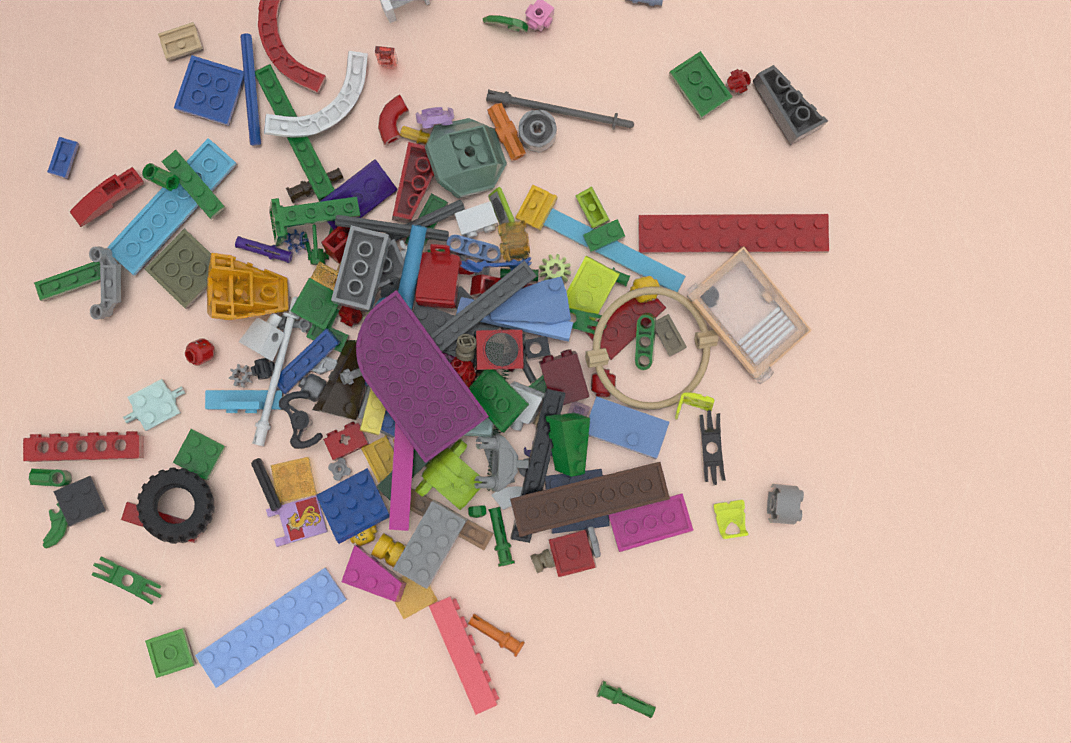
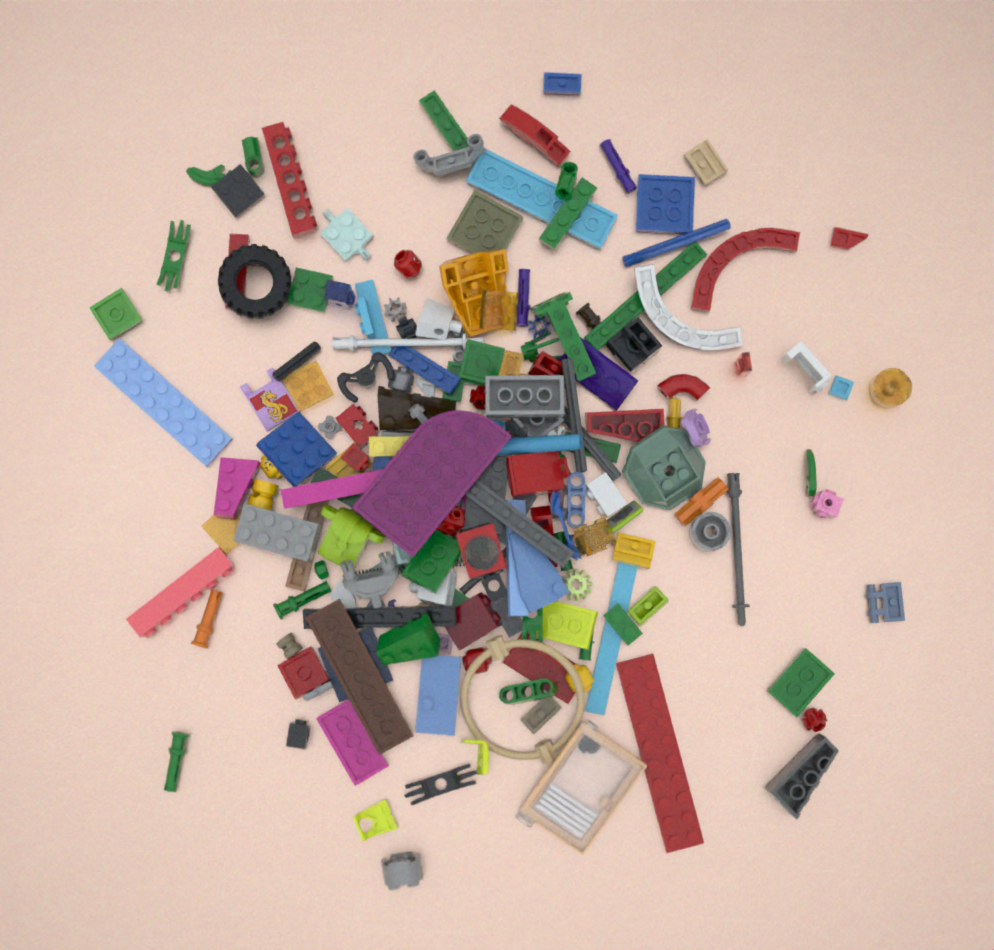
camera: 70 degrees right, 0 degrees up
dark tan wheel [455,334,476,361] -> none
none -> black brick [286,719,311,749]
none -> clear blue brick [324,279,356,310]
none -> red bracket [340,443,371,473]
none -> clear yellow plate [479,290,519,331]
none -> dark grey plate [490,595,523,638]
none -> dark purple pin [600,139,637,194]
none -> black brick [606,317,663,372]

